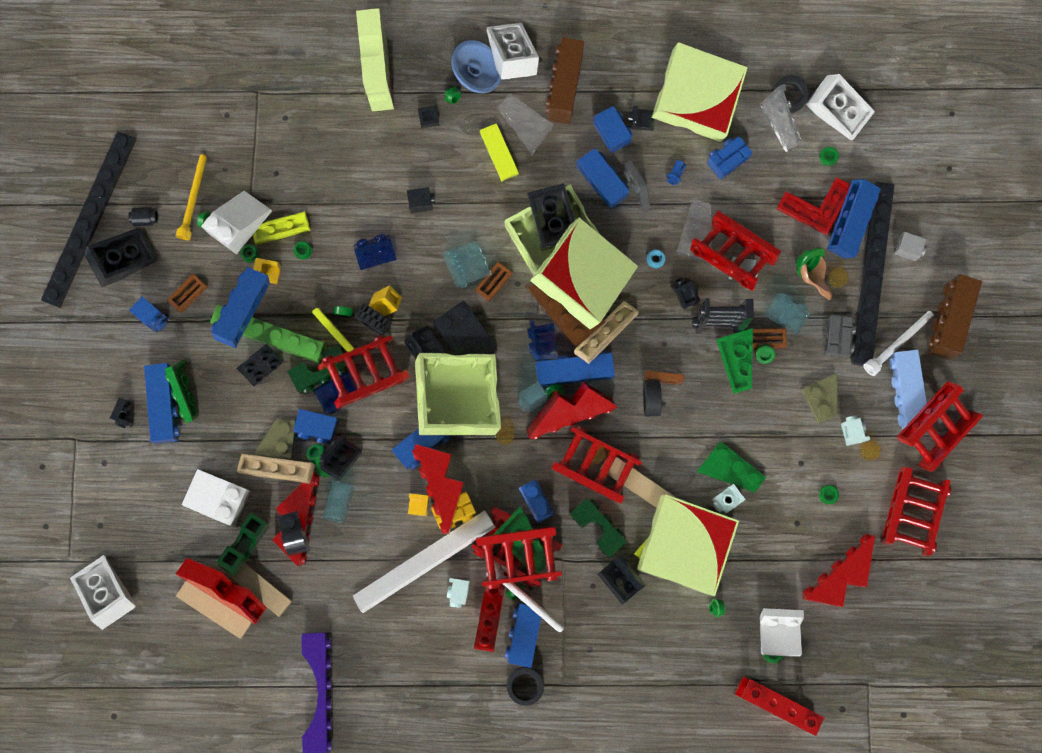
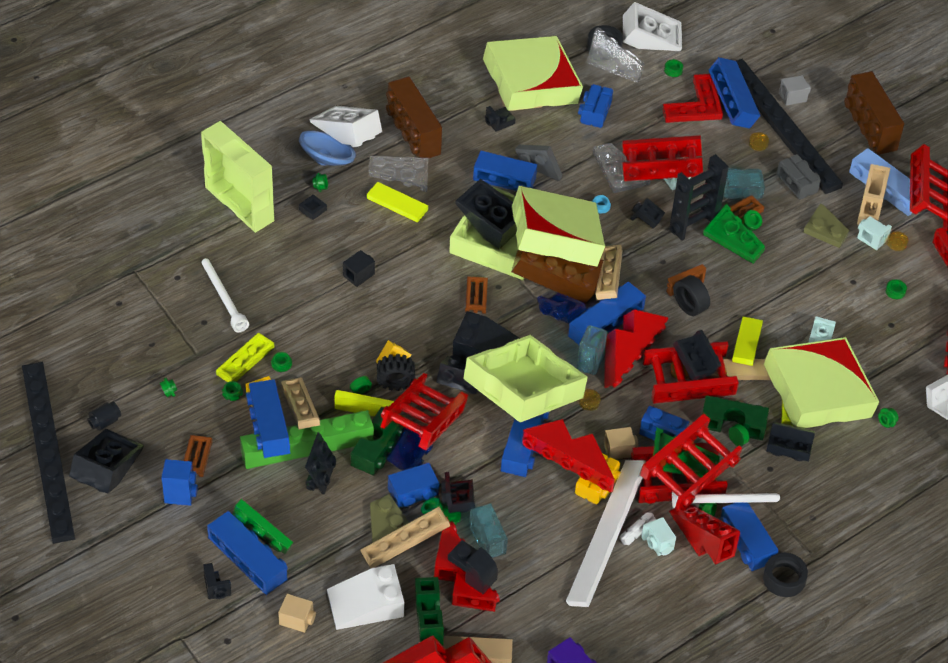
camera: 40 degrees left, 30 degrees down
yellow piece [175,154,207,240] -> none
white slope [201,191,272,255] -> none
clear blue bracket [353,233,397,270] -> none
yellow panel [408,493,430,517] -> none
clear light blue hinge [442,241,491,288] -> none
blue brick [593,106,633,154] -> none
blue pin [666,160,687,185] -> none
green wing [696,441,767,493] -> none
piece [795,247,832,300] -> none
white piece [864,311,934,376] -> none
none -> white piece [202,258,249,332]
none -> tan brick [278,594,316,633]
none -> tan tile [281,377,320,429]
none -> tan brick [604,427,638,460]
none -> white axle [619,512,656,545]
none -> black bracket [673,330,721,381]
none -> green tile [729,424,749,446]
none -> neon yellow tile [732,317,763,366]
none -> tan slope [857,164,890,225]

